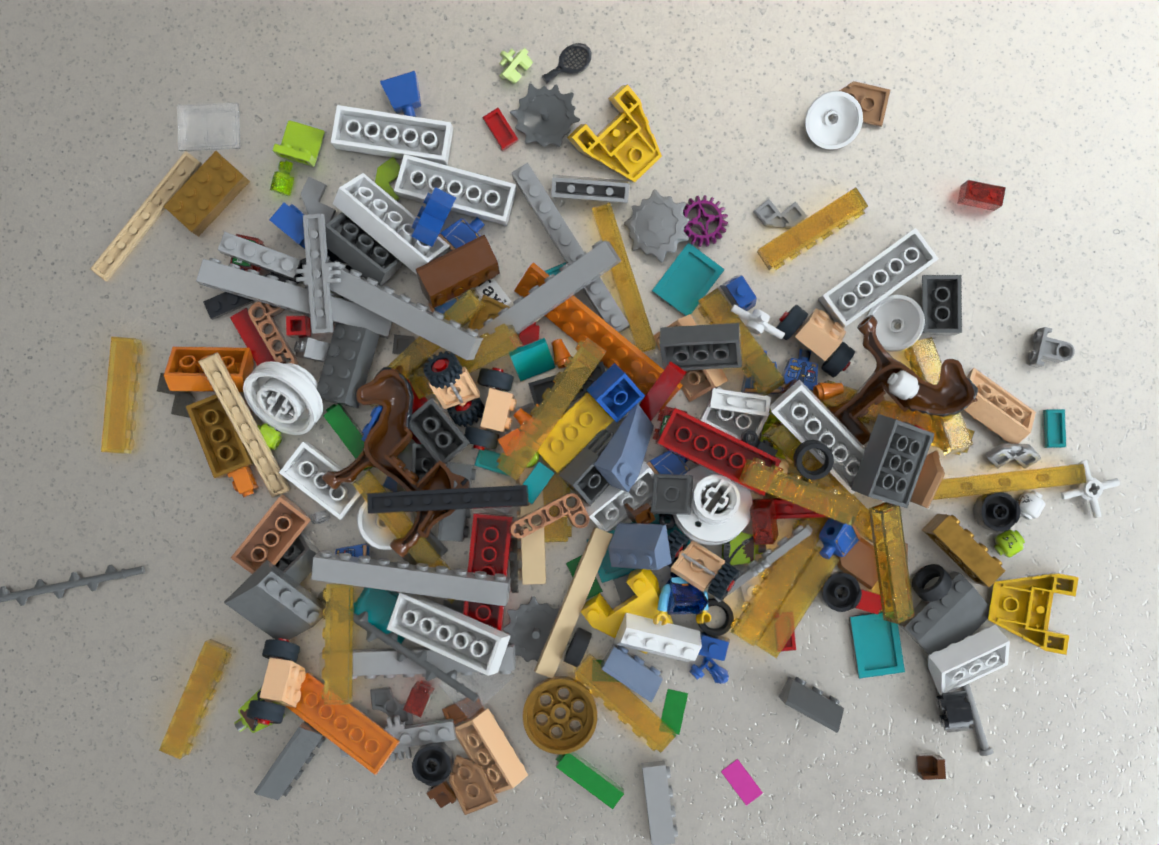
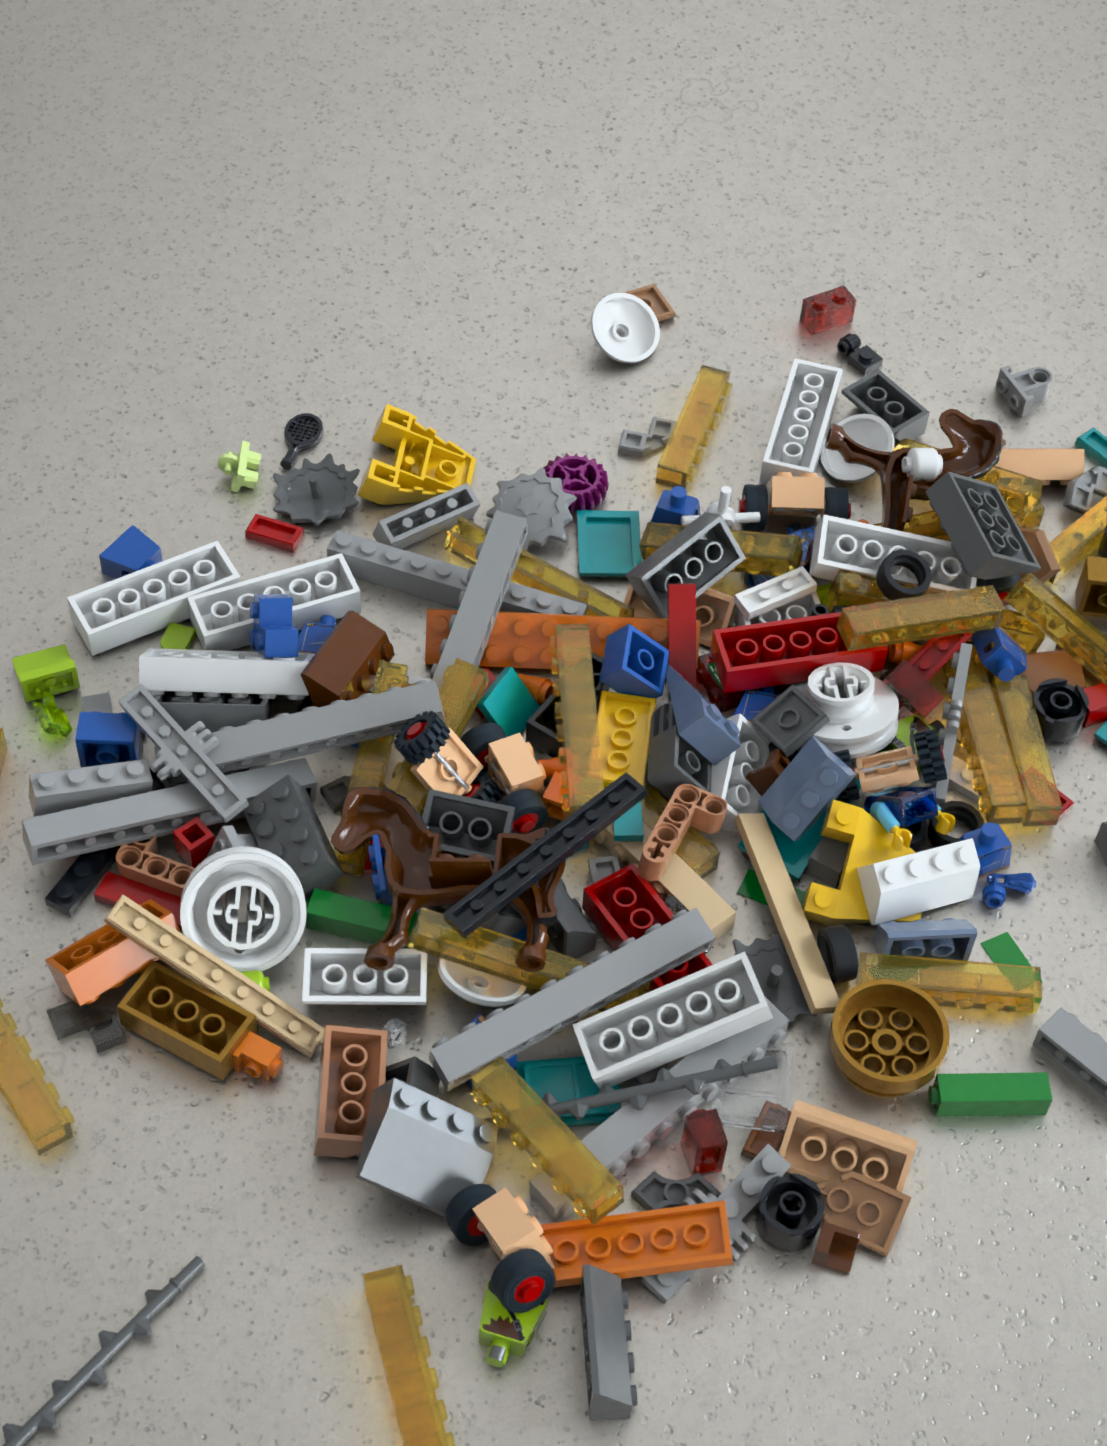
camera: 40 degrees left, 35 degrees down
none -> black plate [837,334,883,376]

